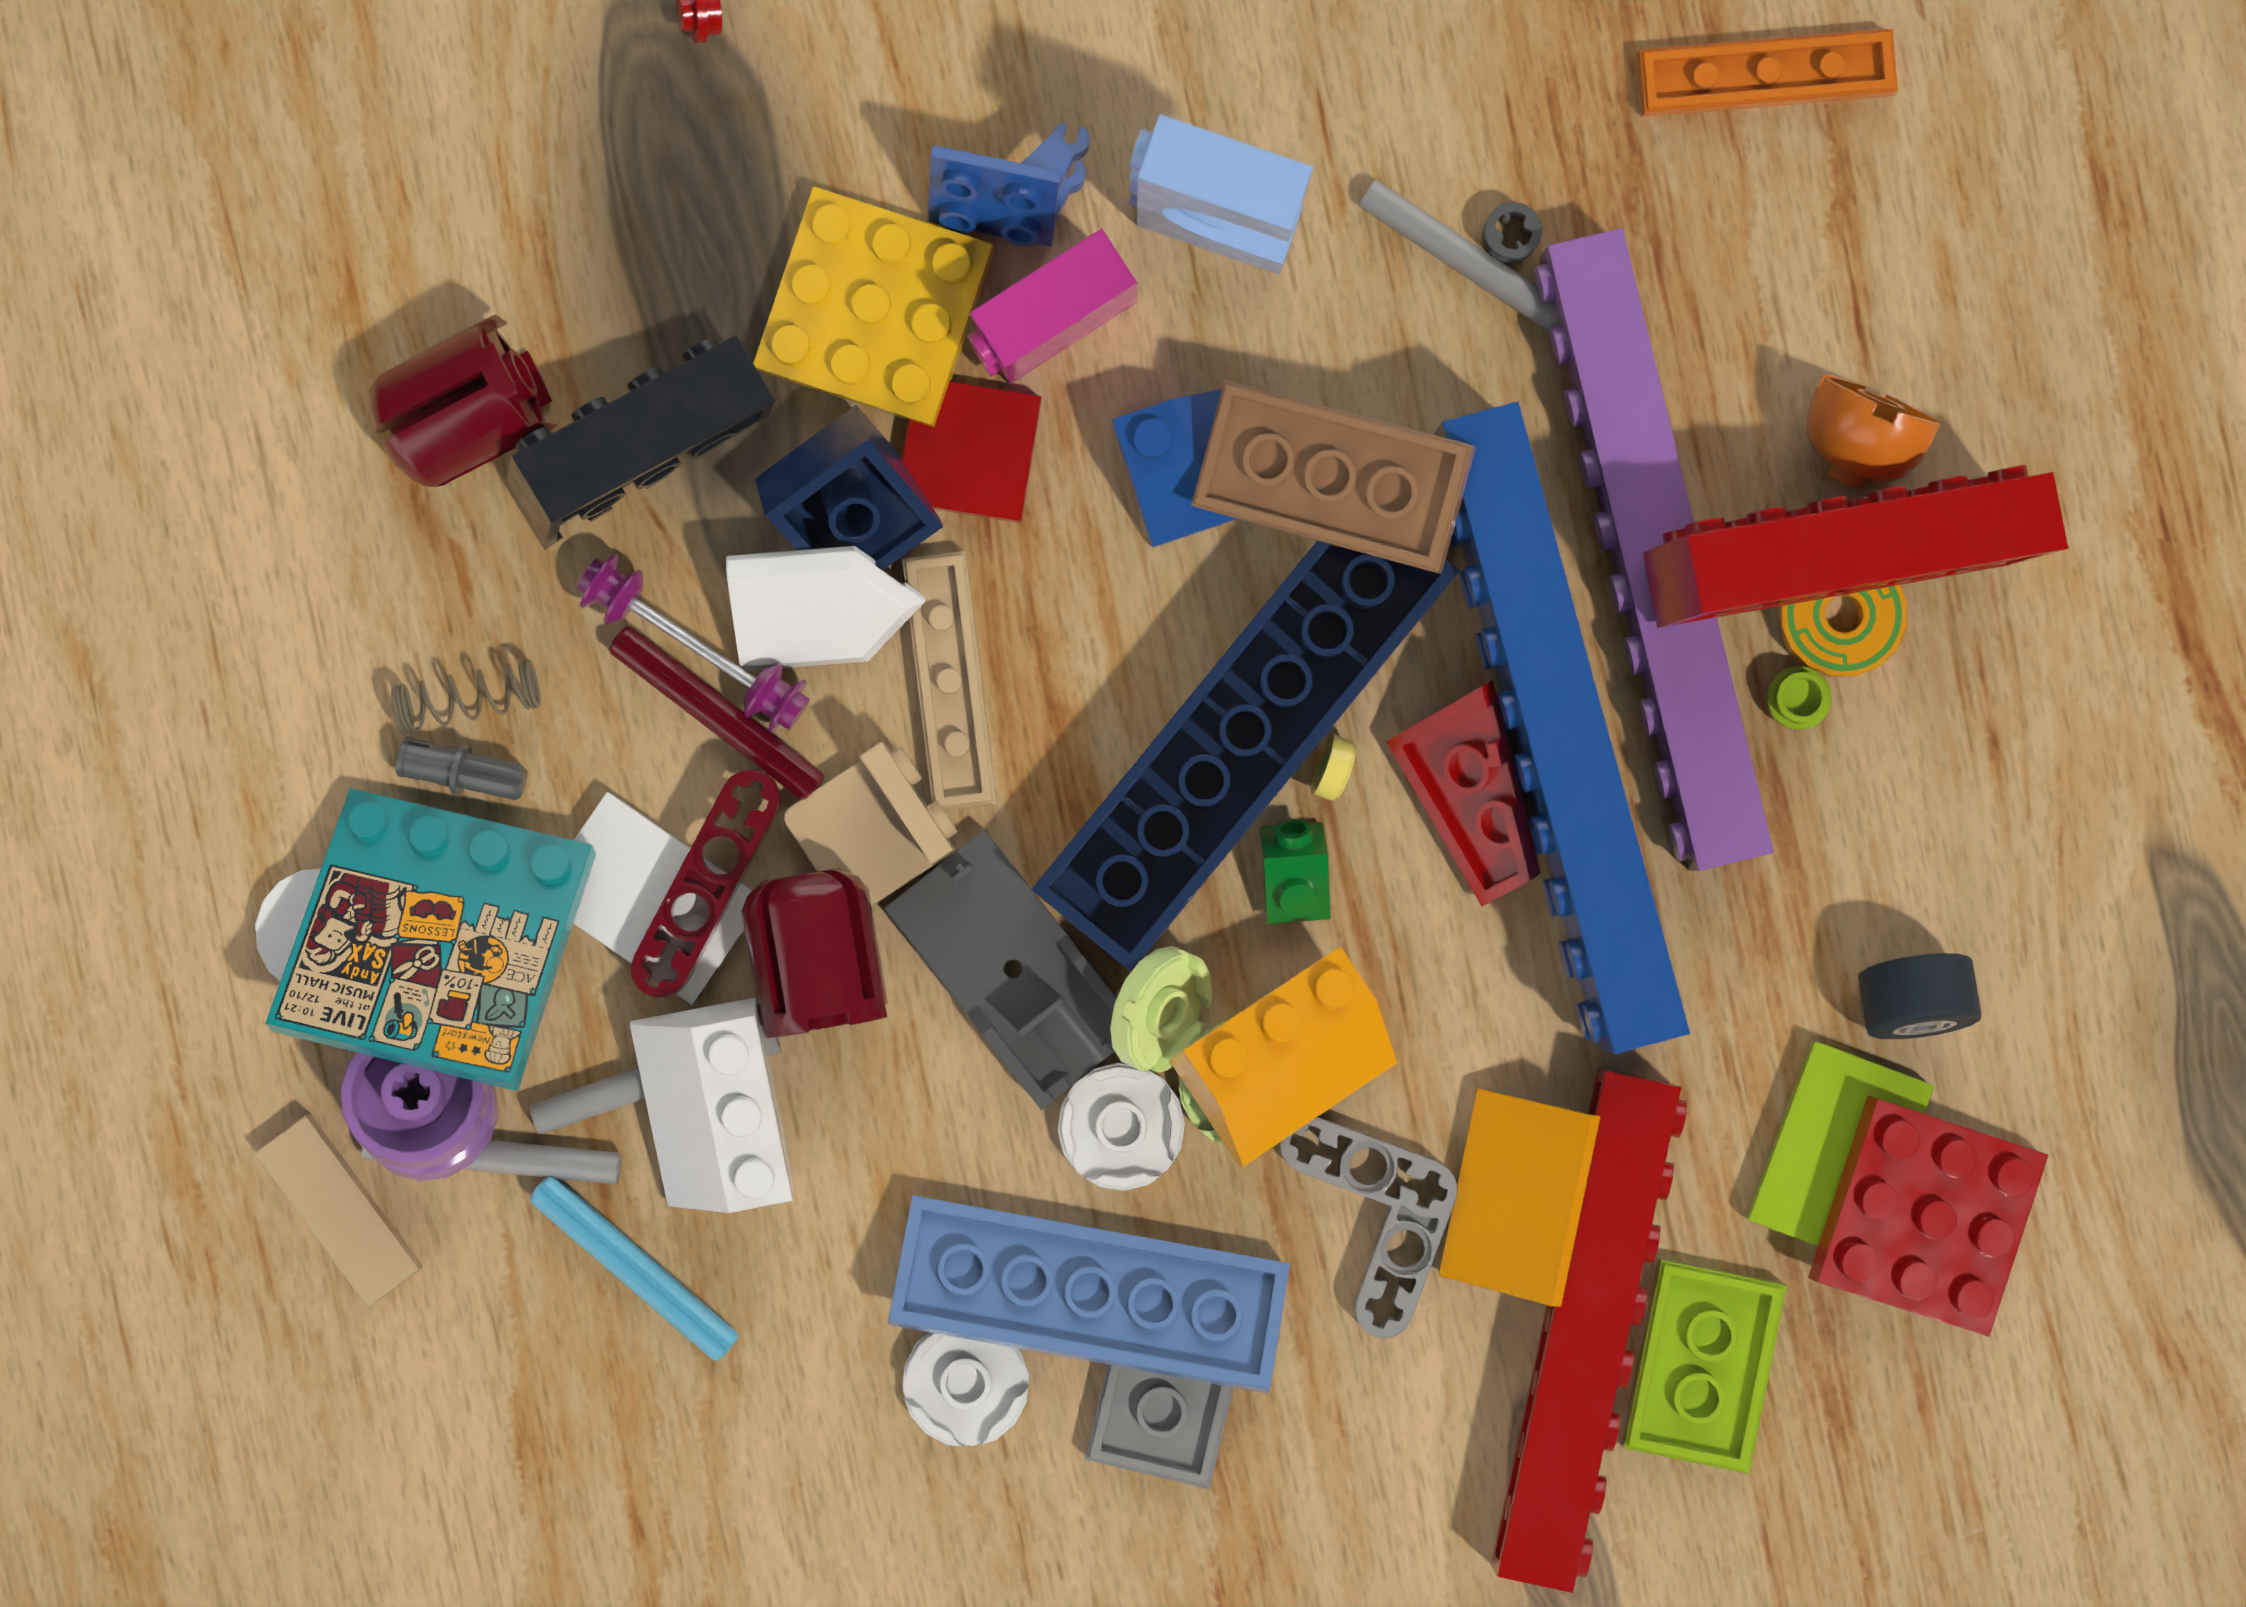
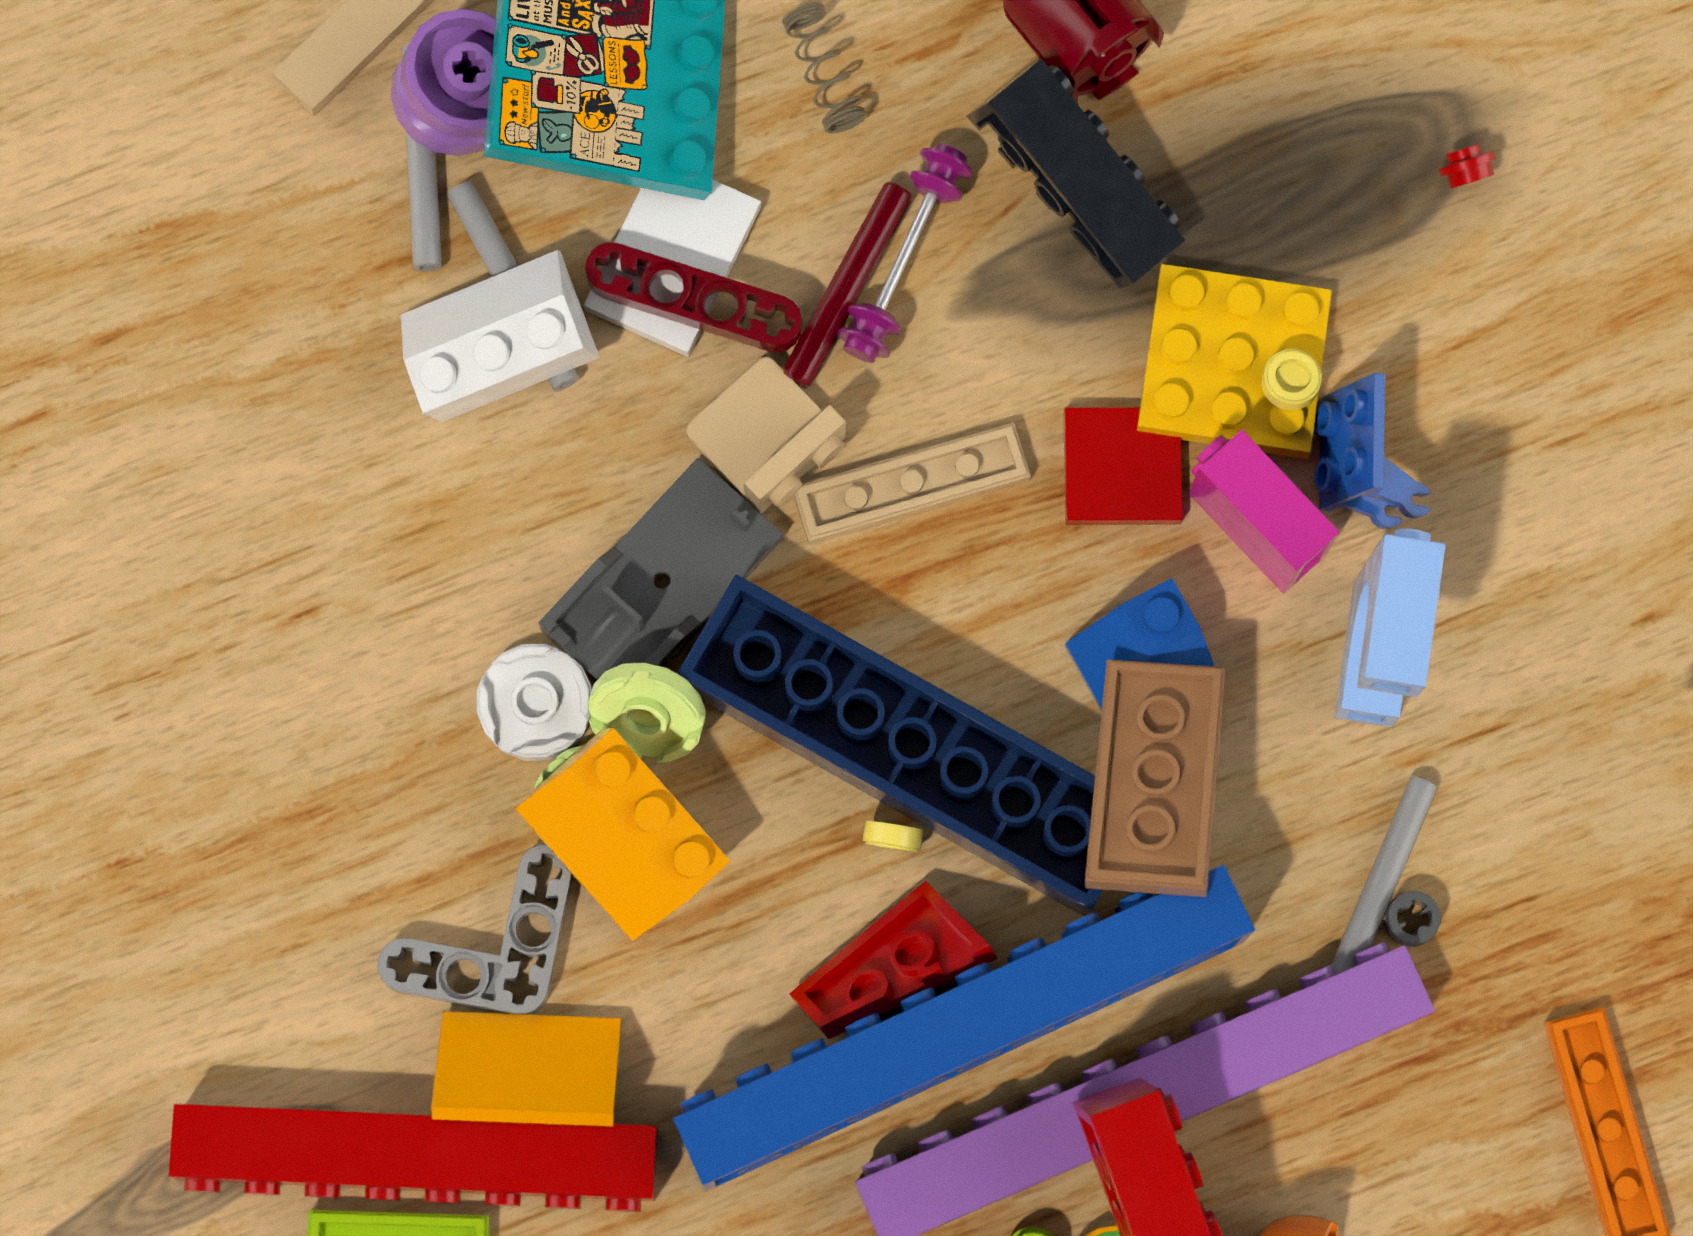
camera: 75 degrees right, 10 degrees down
dark grey axle [396,737,527,800] -> none
medium azure axle [529,1176,738,1361] -> none
white tile [726,546,926,671] -> none
dark red cylinder [741,868,888,1038] -> none
dark blue slope [755,405,943,570] -> none
medium blue plate [888,1195,1290,1393] -> none
white tile [903,1332,1030,1447] -> none
light grey tile [1085,1364,1234,1489] -> none
green bracket [1260,819,1331,924] -> none
none -> light yellow tile [1261,349,1322,411]

